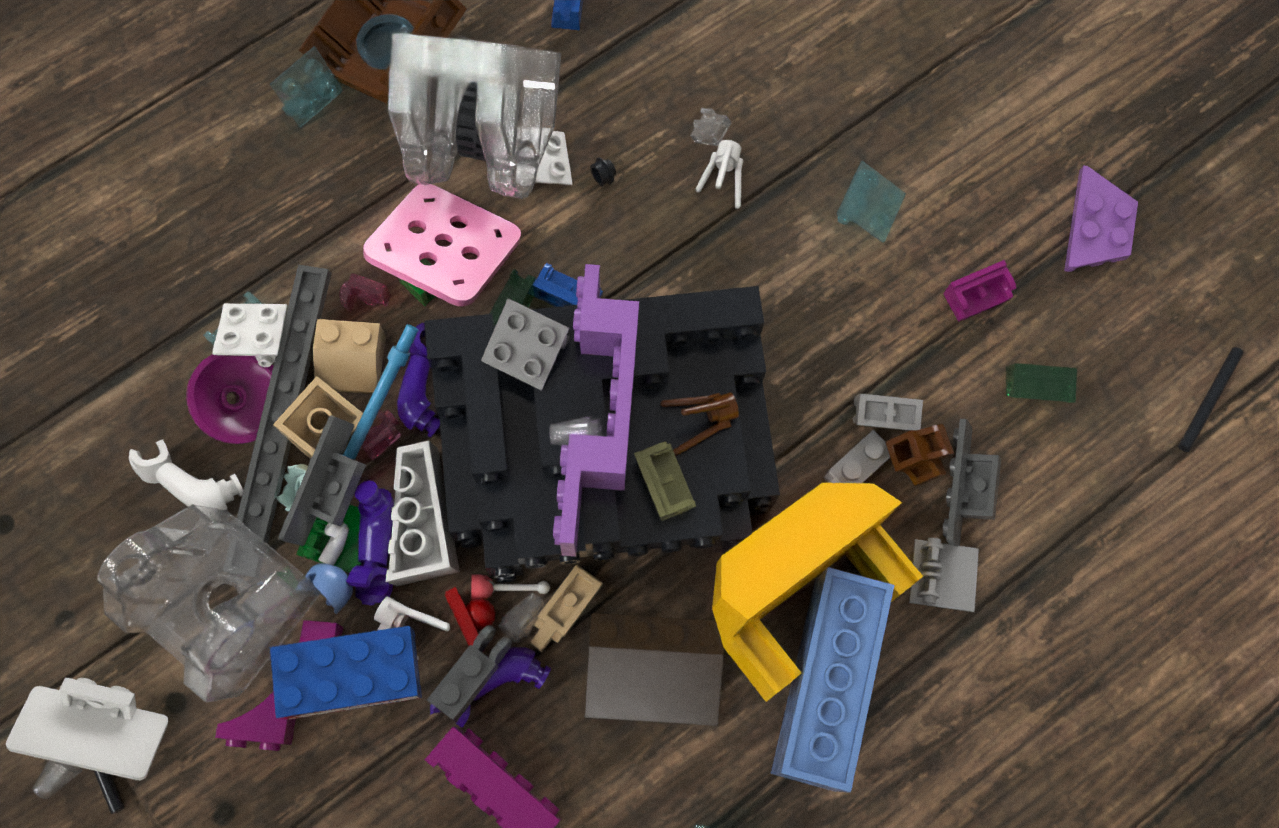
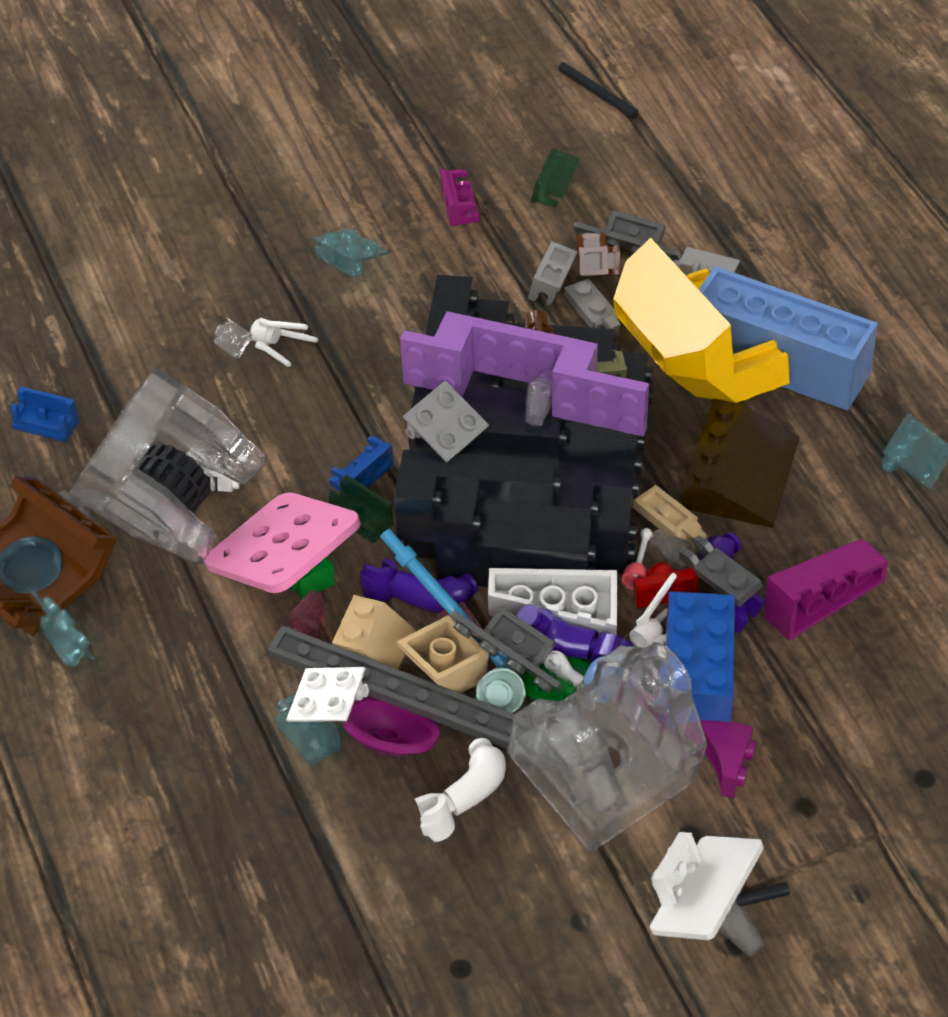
camera: 70 degrees left, 25 degrees down
black plate [590,157,616,186] -> none
medium lavender wing [1064,165,1138,272] -> none

